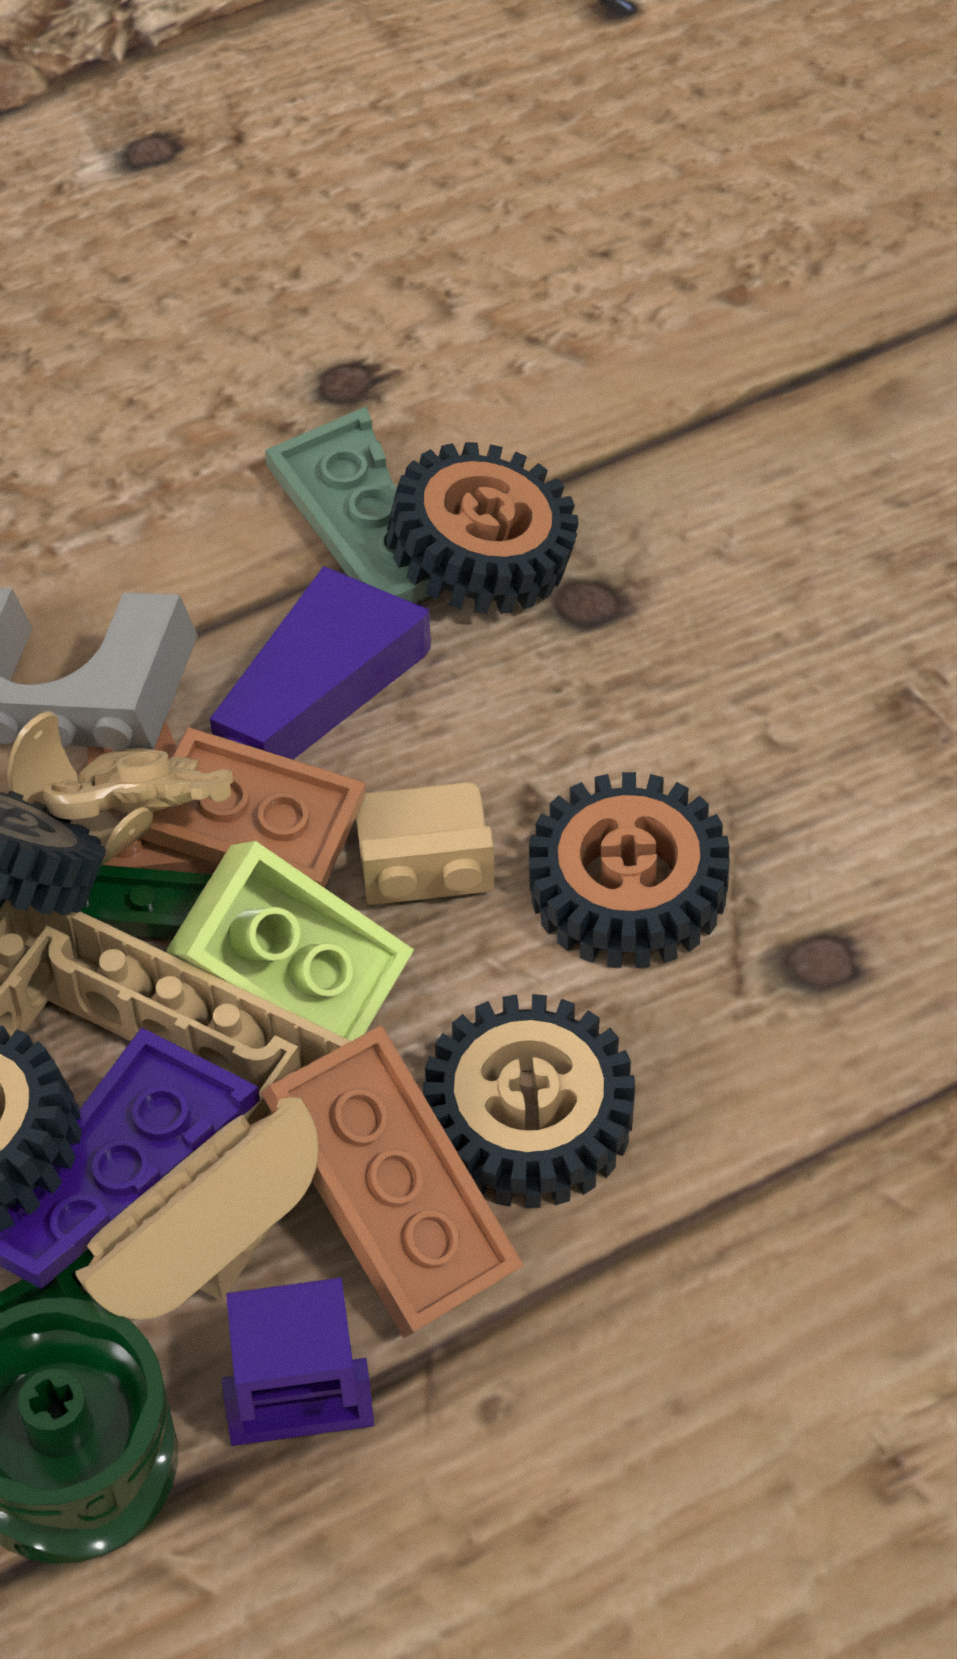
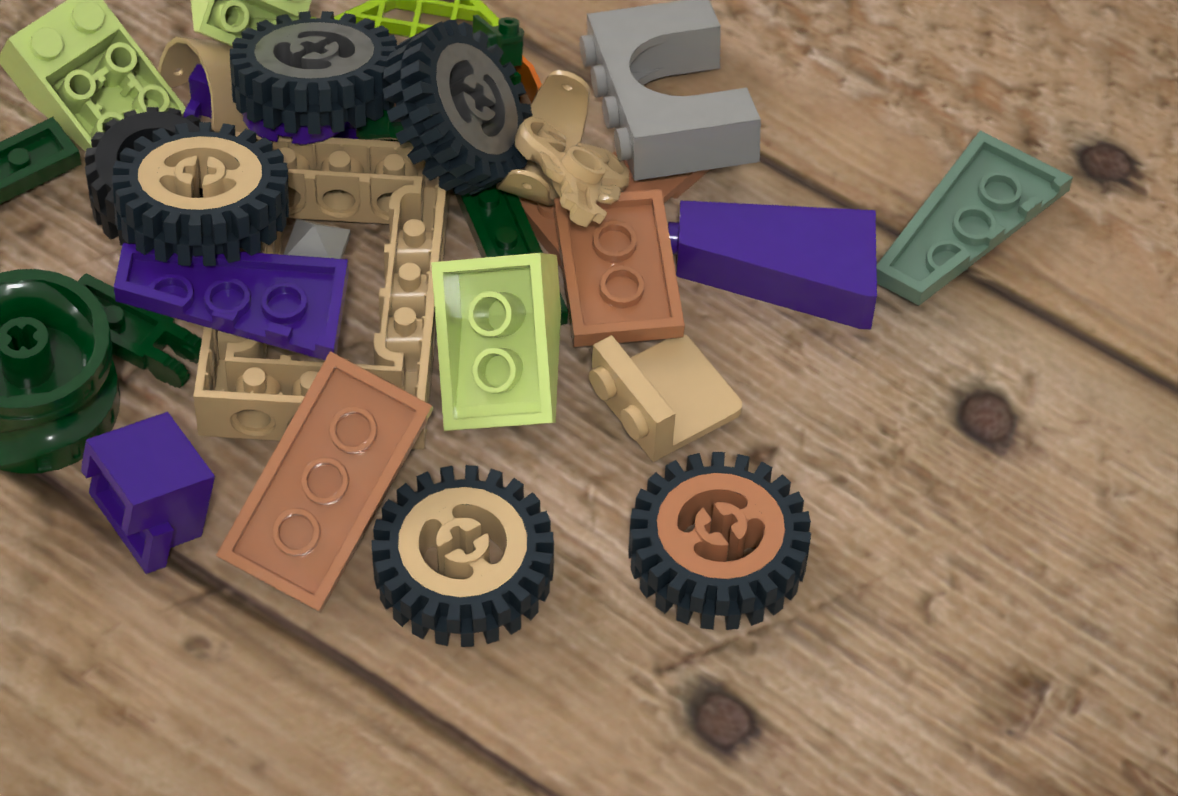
camera: 60 degrees right, 0 degrees up
tan brick [76,1097,318,1320] -> none
black wheel [386,442,579,614] -> none
none -> light grey slope [283,219,351,259]

